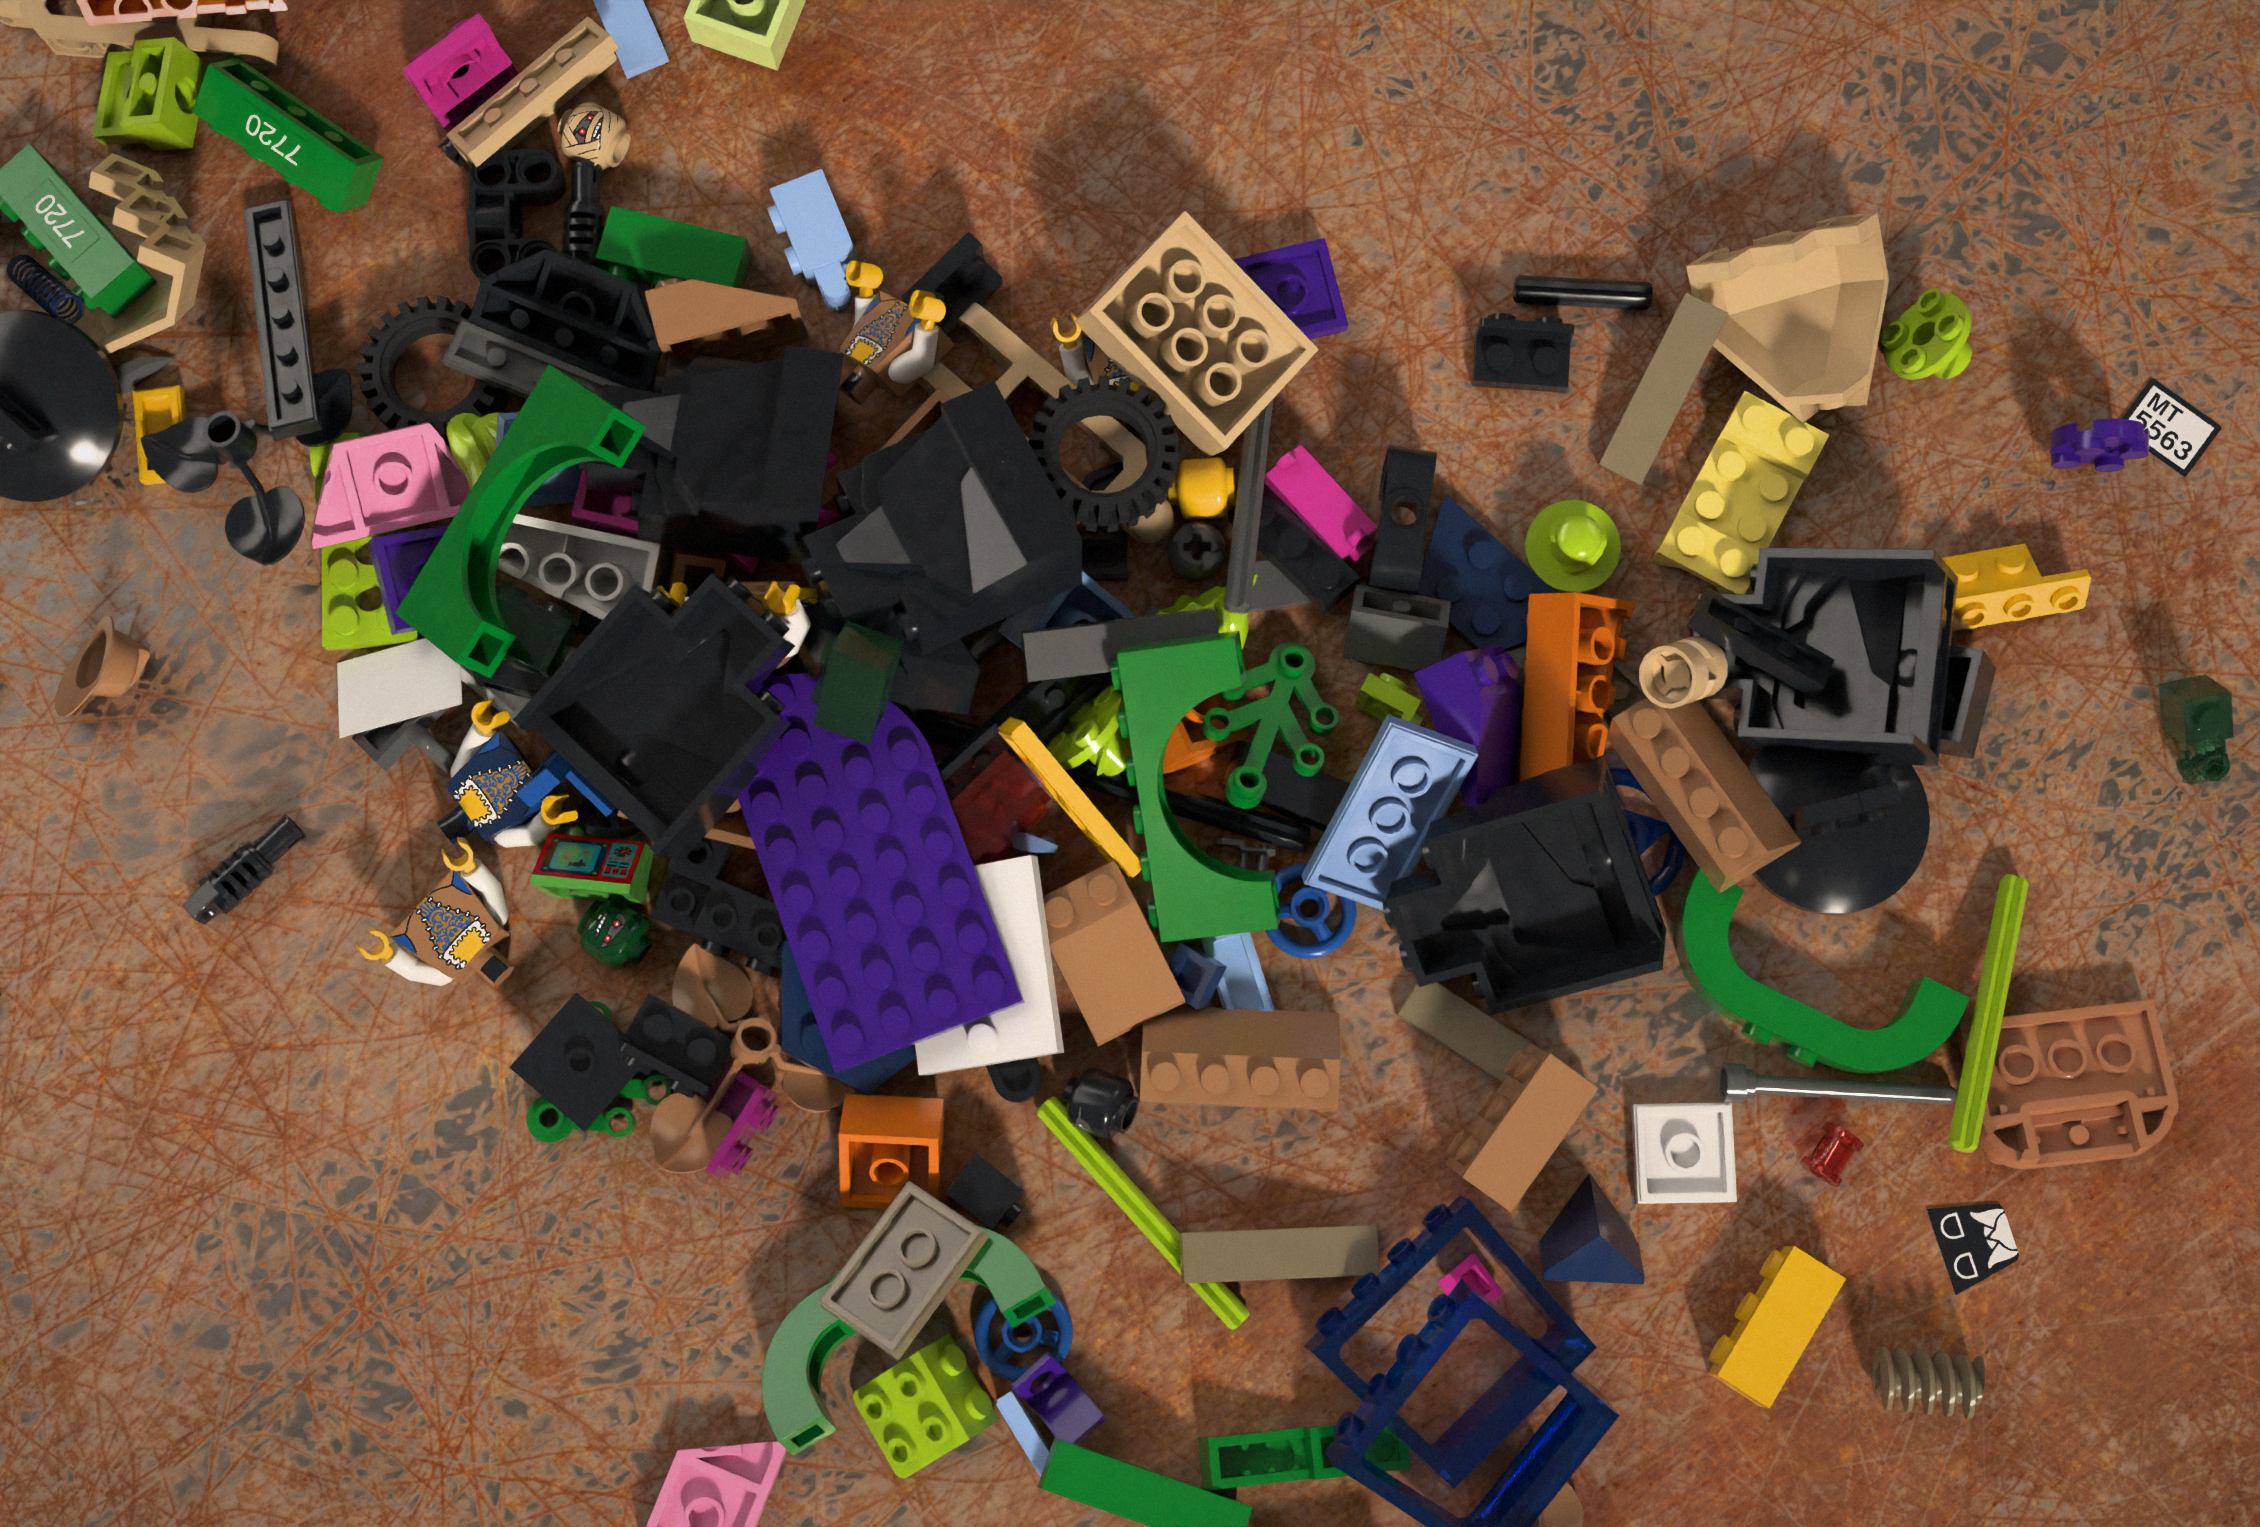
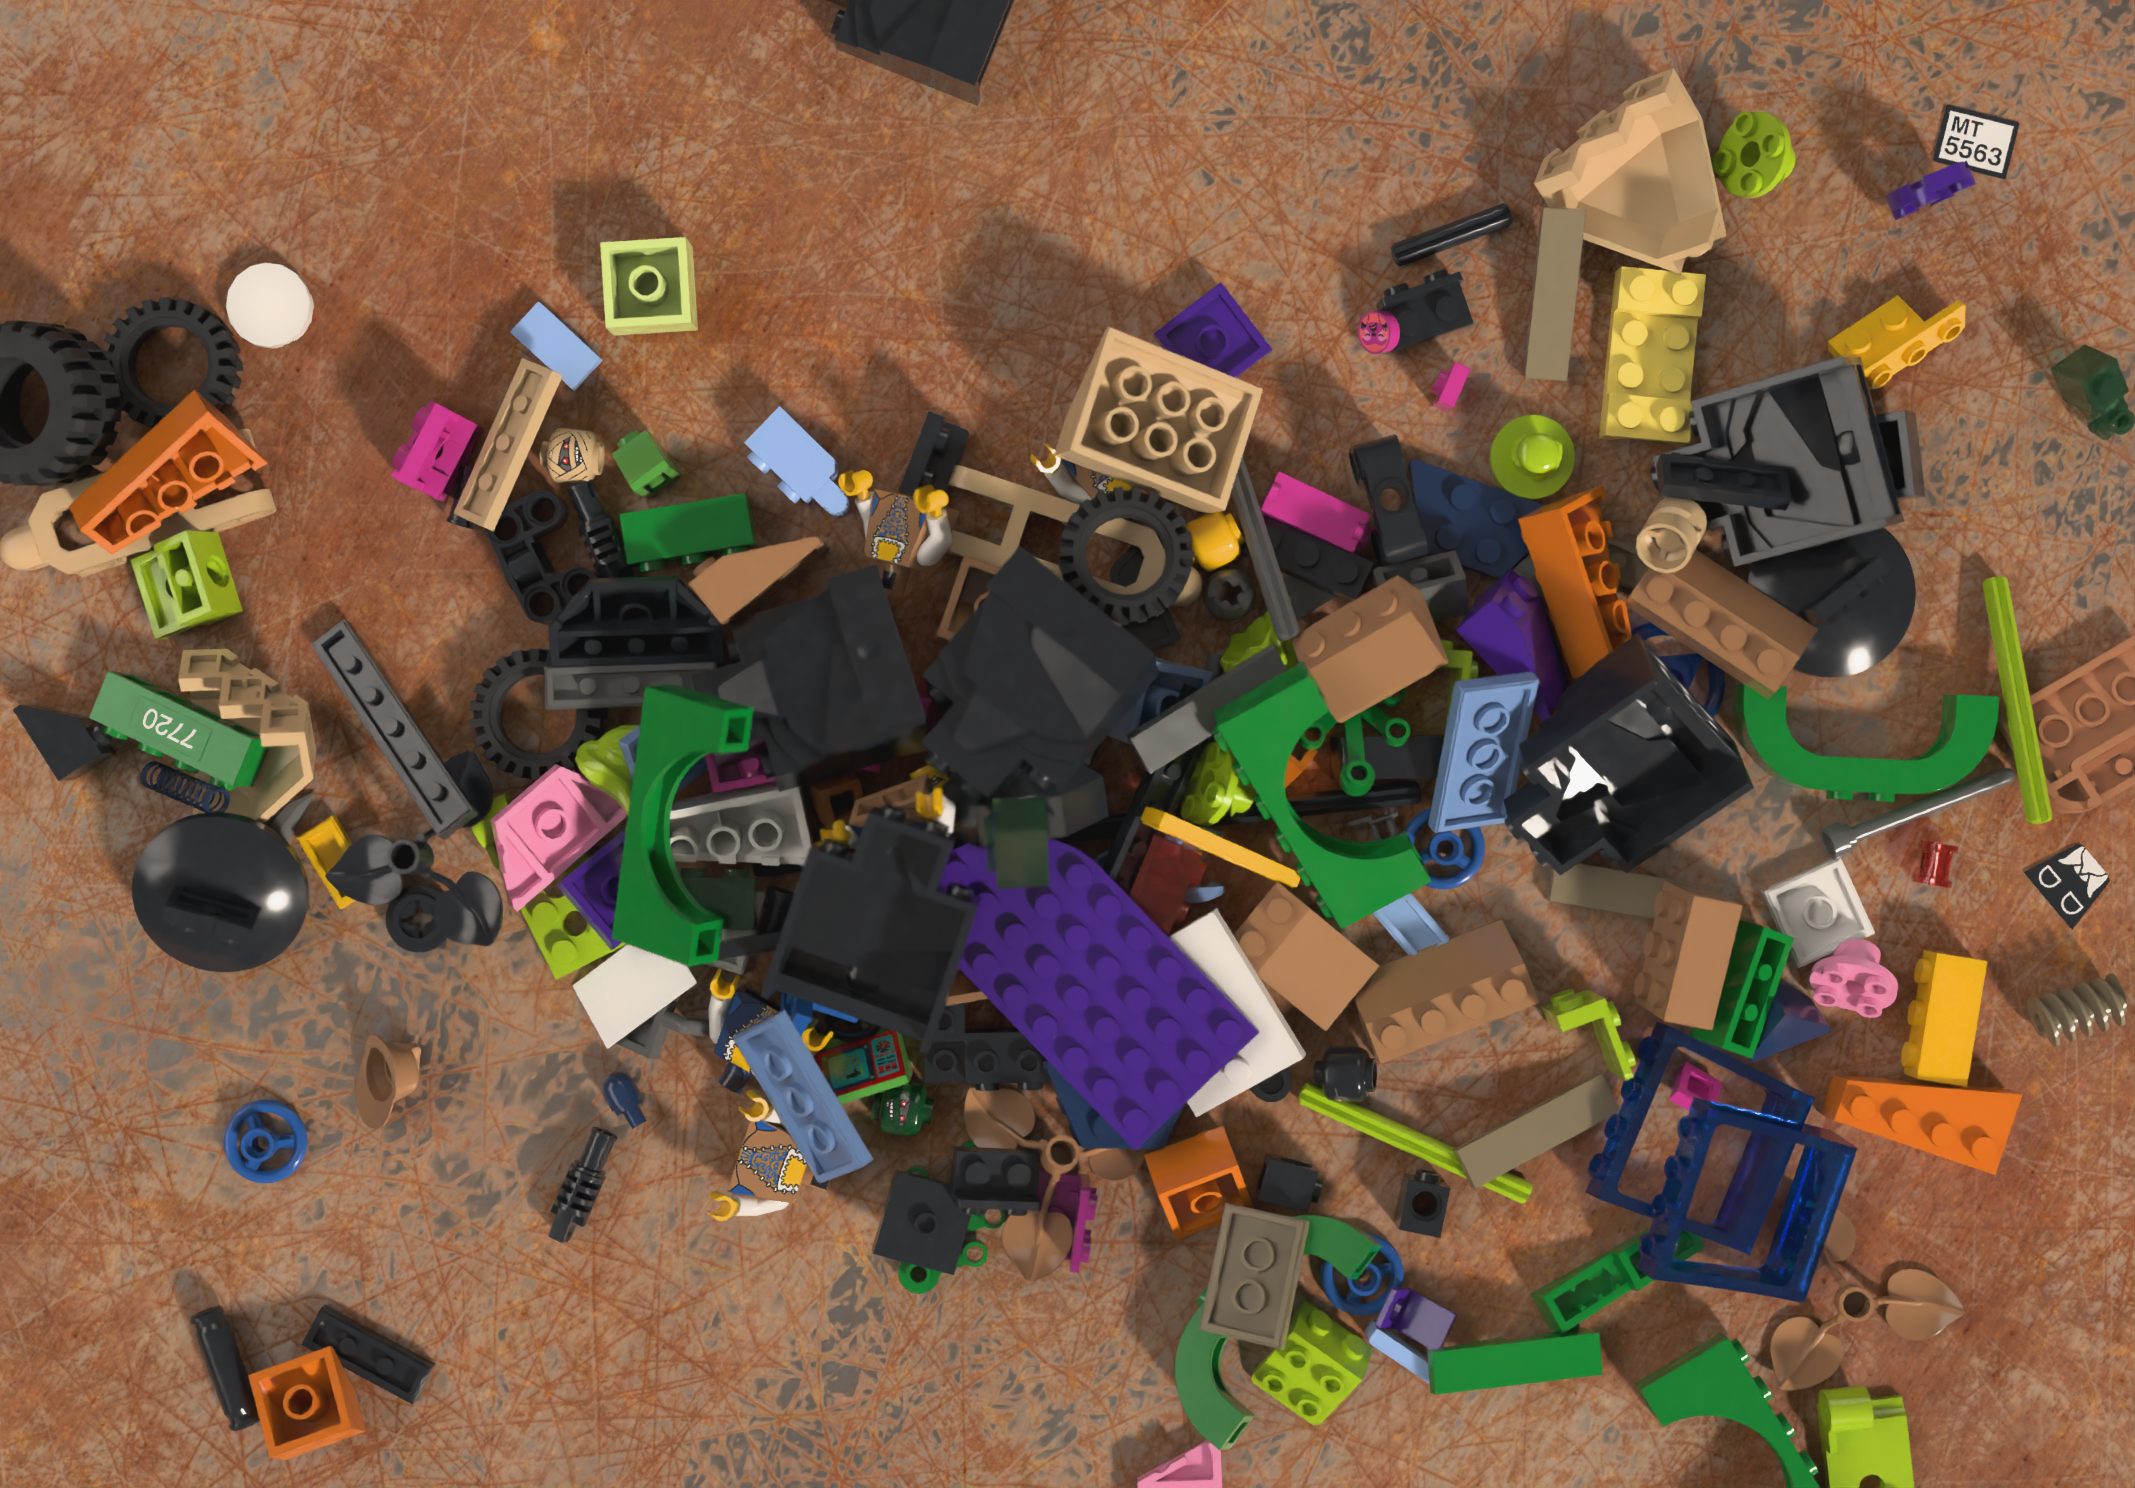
camera: 25 degrees left, 10 degrees up
green brick [192,57,384,213] -> none
dark blue plate [1169,942,1227,1009] -> none
none -> black gear [385,885,447,953]
none -> dark blue cylinder [601,1072,647,1129]
none -> bright green slope [612,430,682,500]
none -> medium blue tile [733,1010,873,1183]
none -> medium nougat slope [1291,575,1449,723]
none -> tile [1358,310,1400,354]
none -> black brick [1394,1169,1451,1238]
none -> dark pink plate [1431,362,1471,413]
none -> lime bracket [1541,989,1636,1081]
none -> green brick [1689,919,1794,1059]
none -> bright pink plate [1810,938,1898,1018]
none -> orange wedge [1820,1074,2023,1175]

